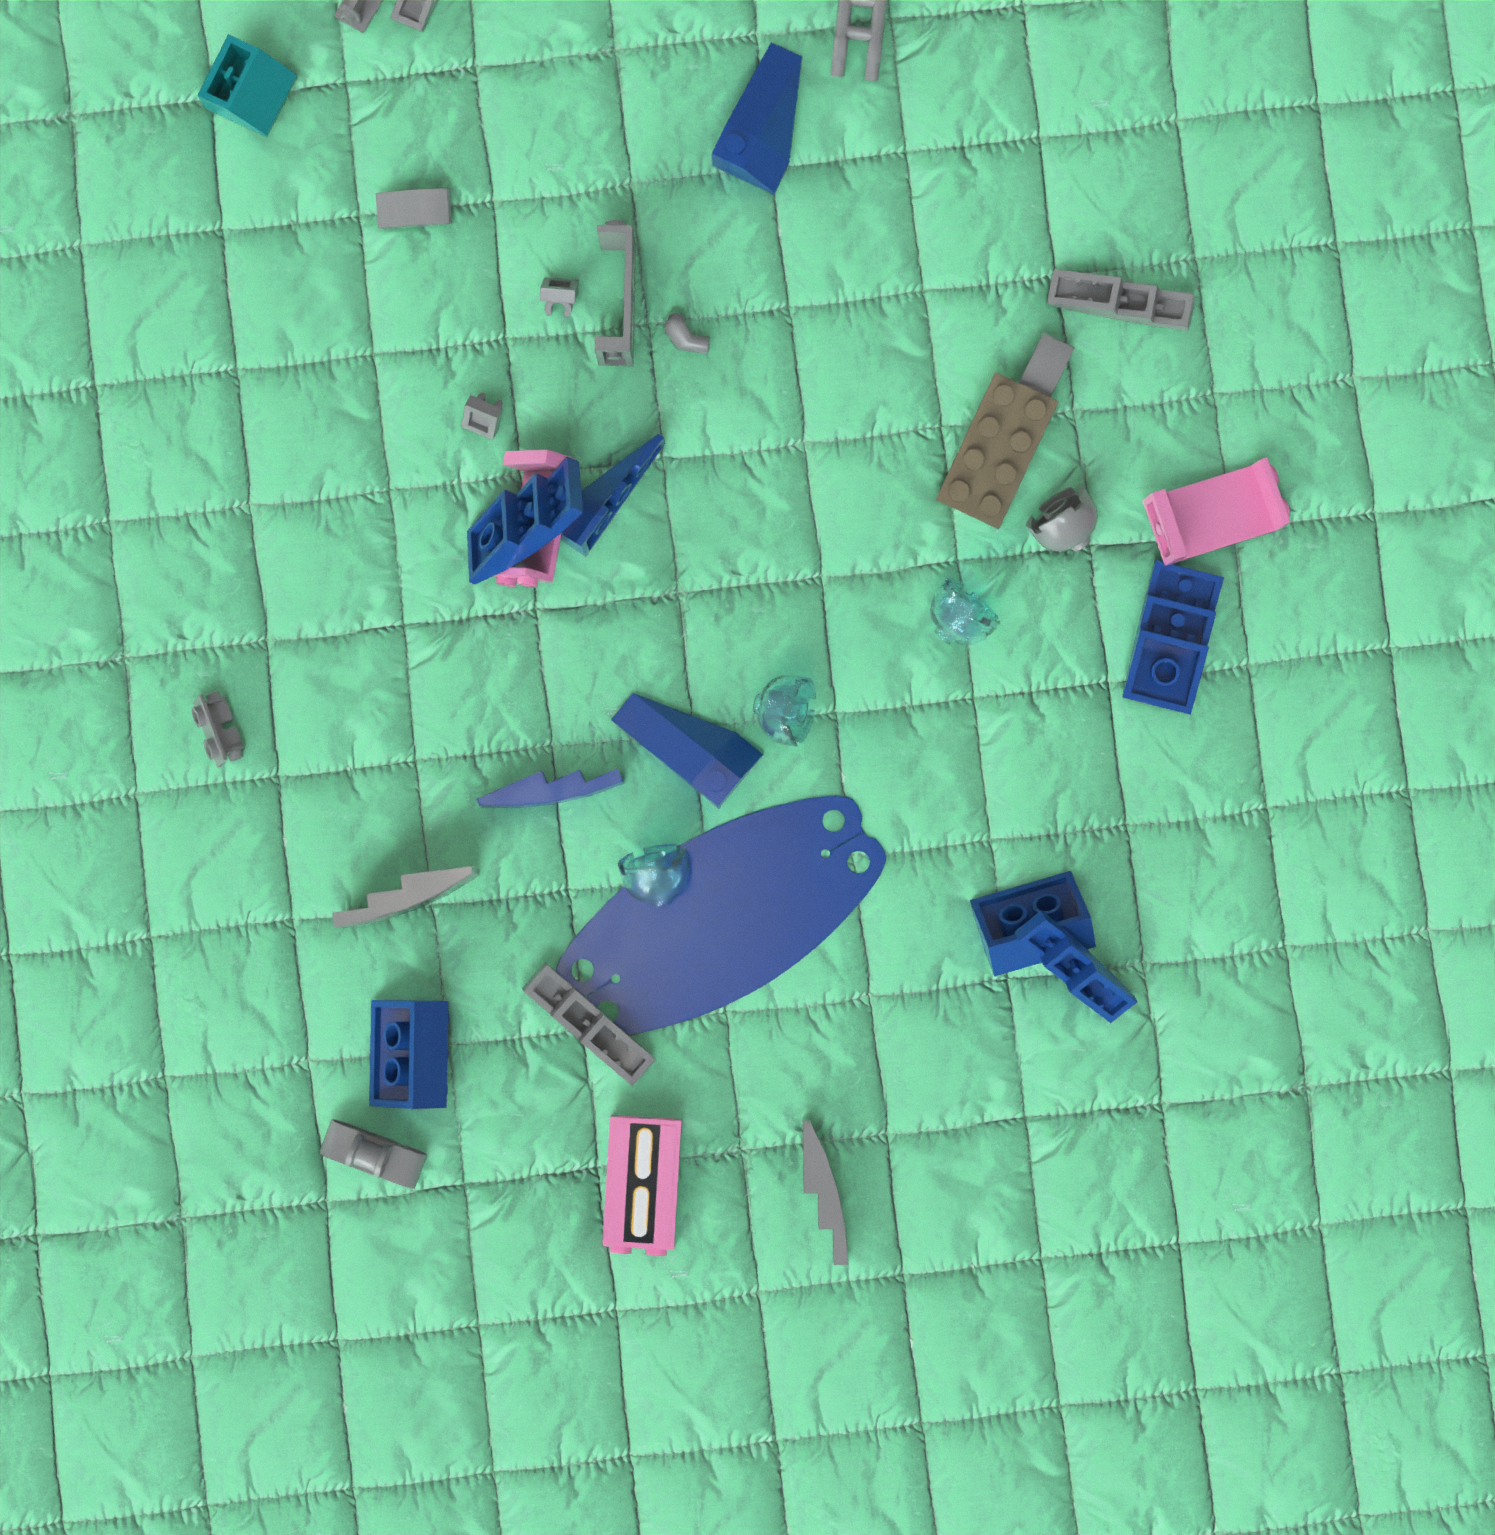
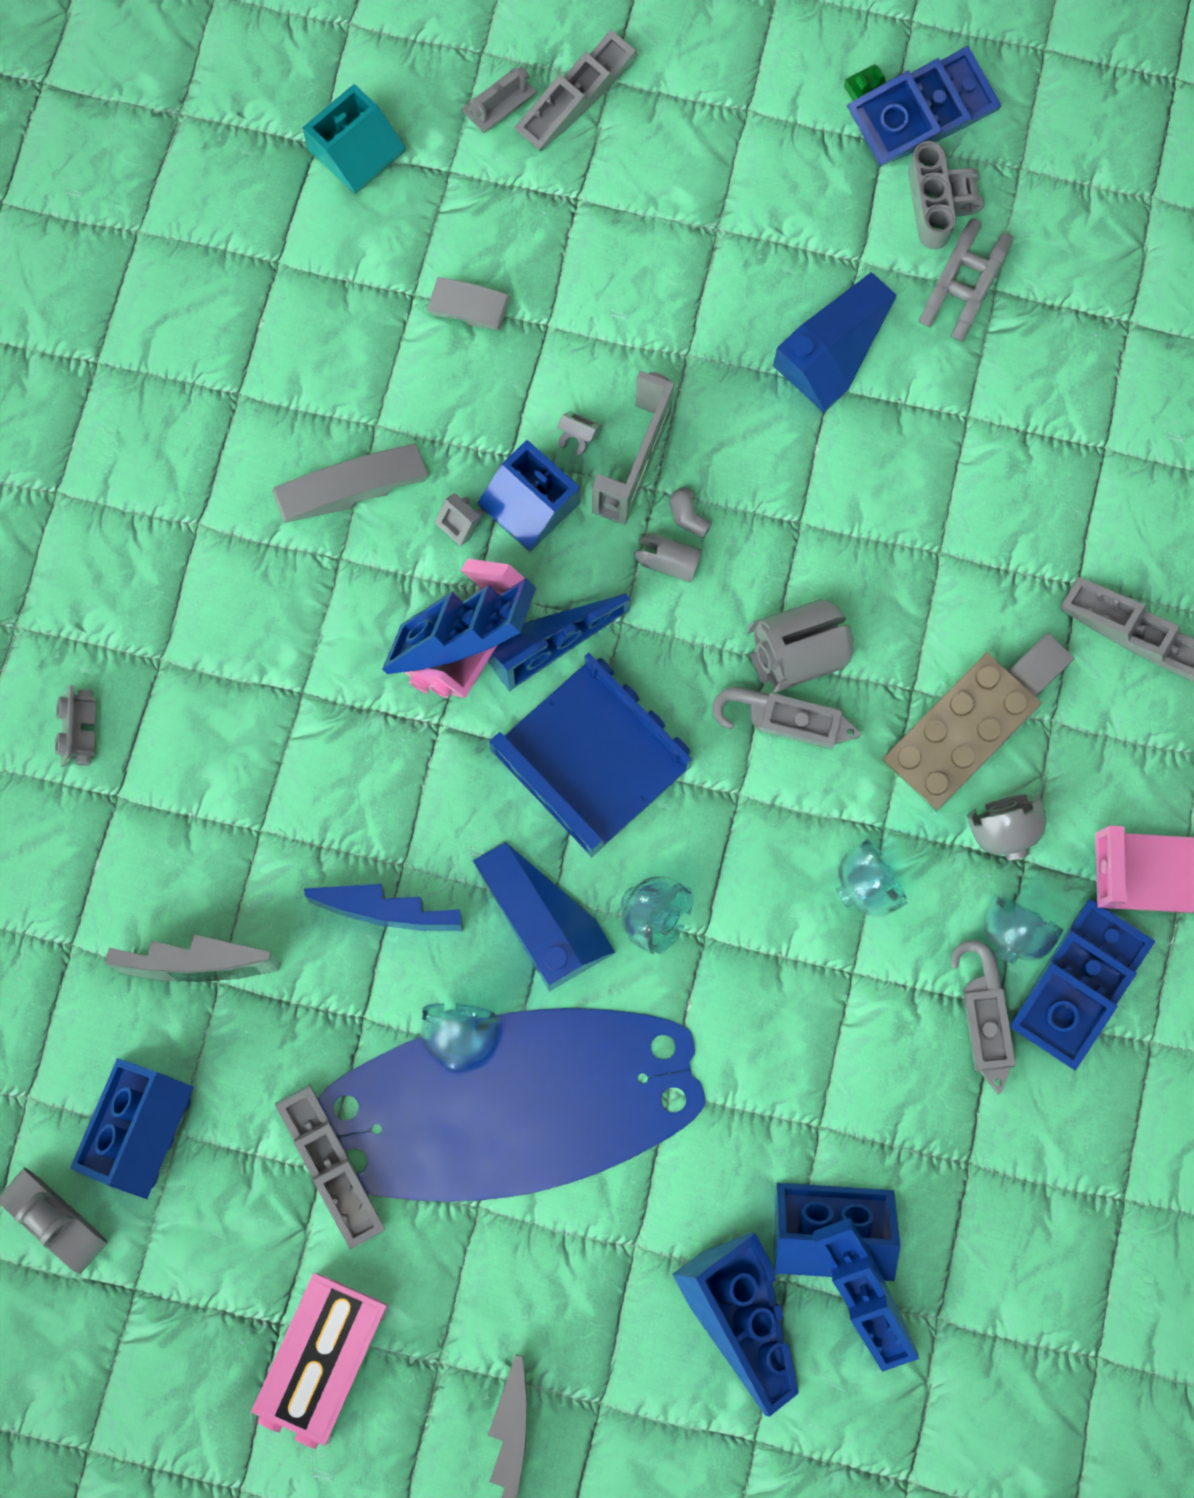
camera: 15 degrees right, 10 degrees down
none -> light grey slope [272,444,428,523]
none -> blue slope [477,440,580,552]
none -> blue panel [489,653,692,857]
none -> light grey piece [634,533,702,582]
none -> blue wedge [672,1232,799,1417]
none -> light grey plate [713,687,861,749]
none -> light grey cylinder [747,599,854,693]
none -> light grey plate [951,940,1016,1094]
none -> clear light blue cylinder [984,893,1064,964]

